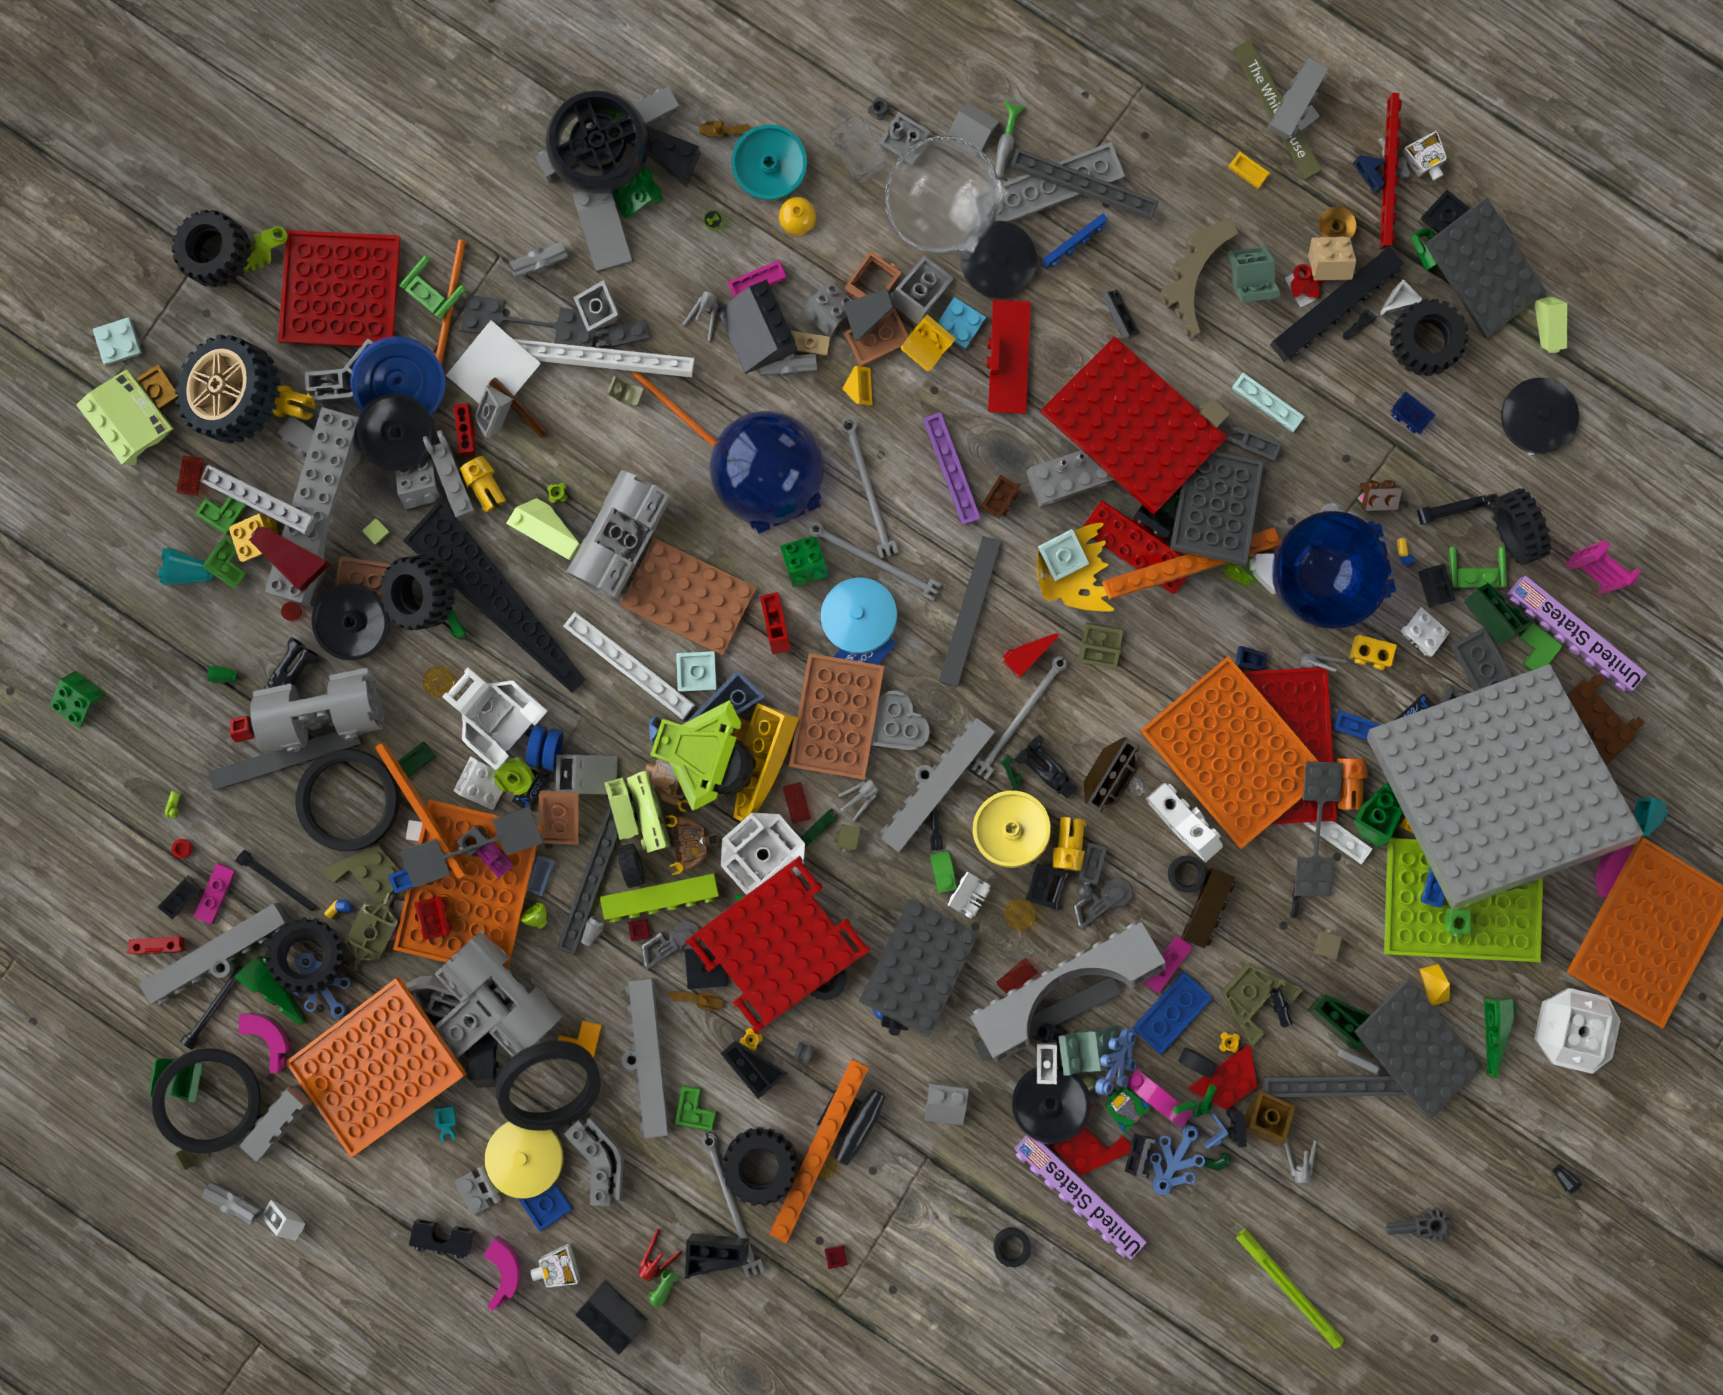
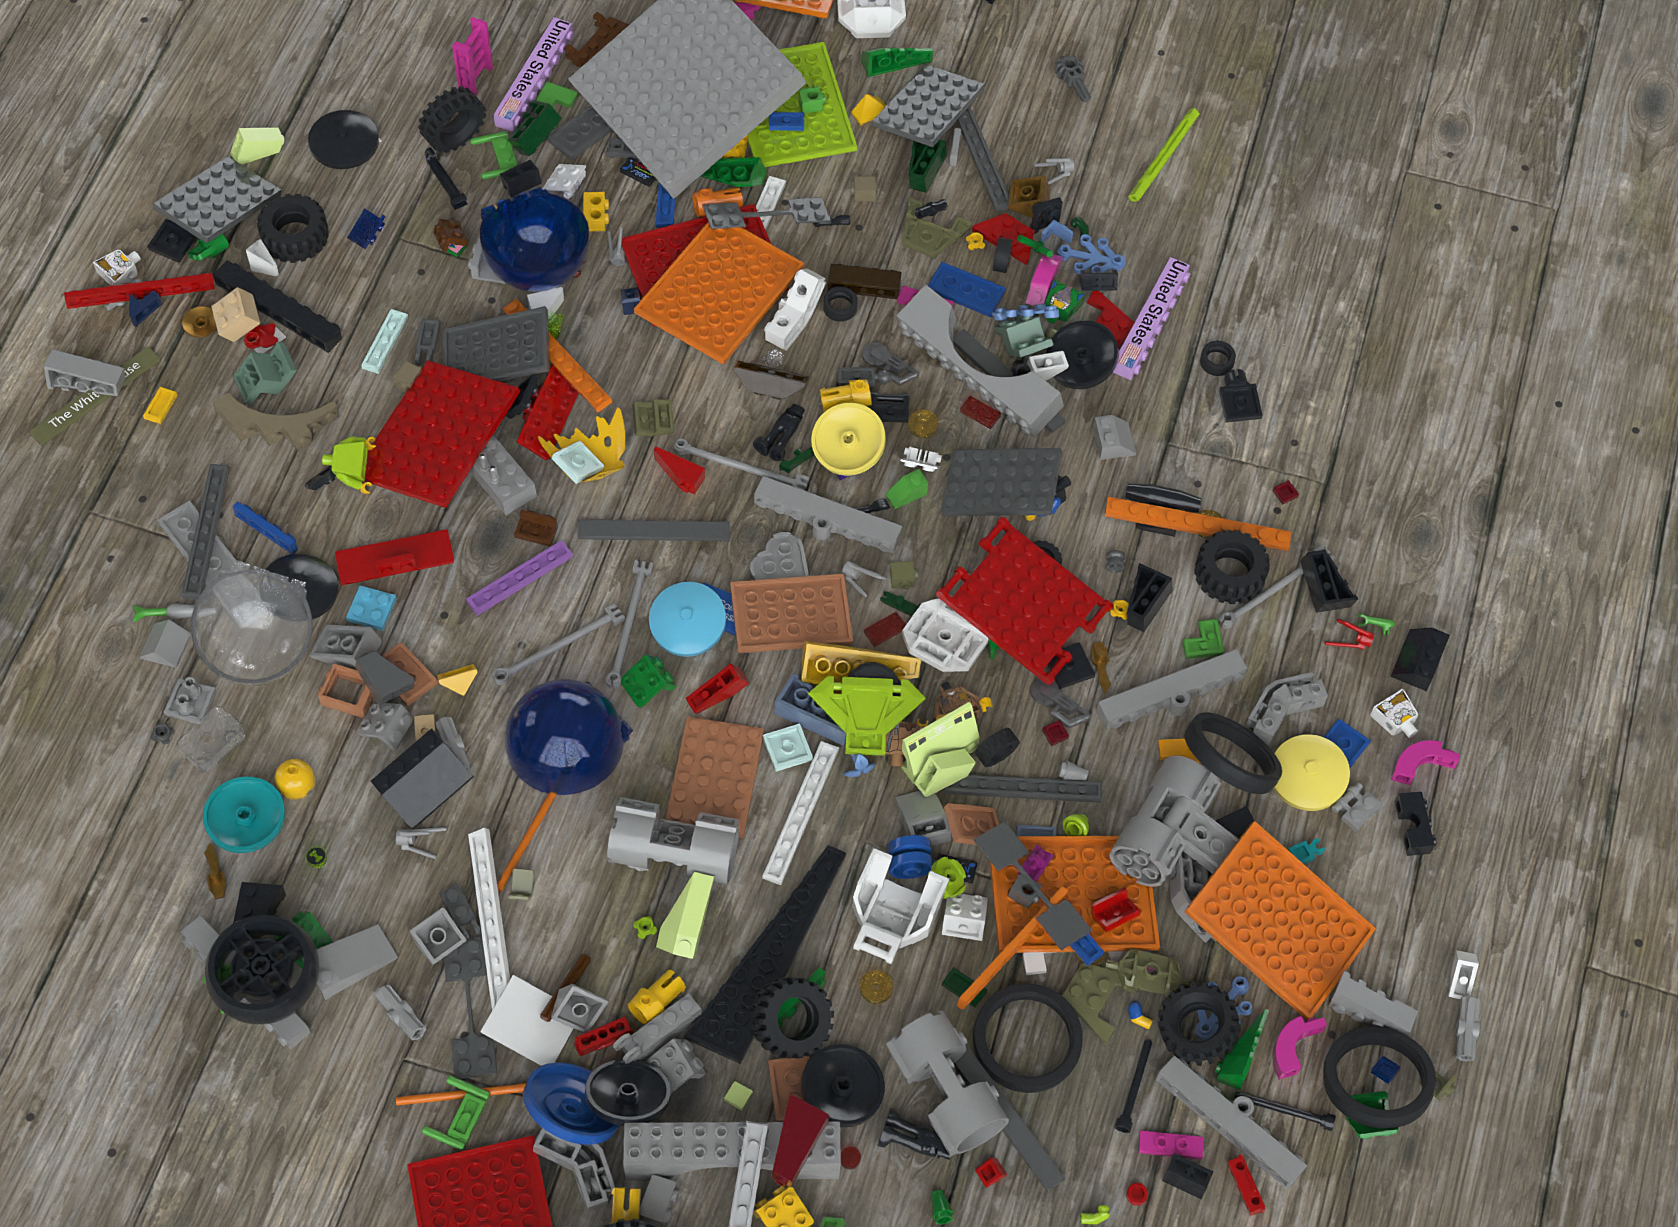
camera: 110 degrees left, 25 degrees down
lime brick [600,873,720,922] -> none
dark pink plate [727,260,787,297] -> none
yellow bracket [901,314,956,372] -> none
black piece [1343,309,1376,340] -> none
none -> lime torso [322,436,376,494]
none -> black plate [1219,369,1263,423]
none -> clear blue tile [1371,1056,1401,1084]

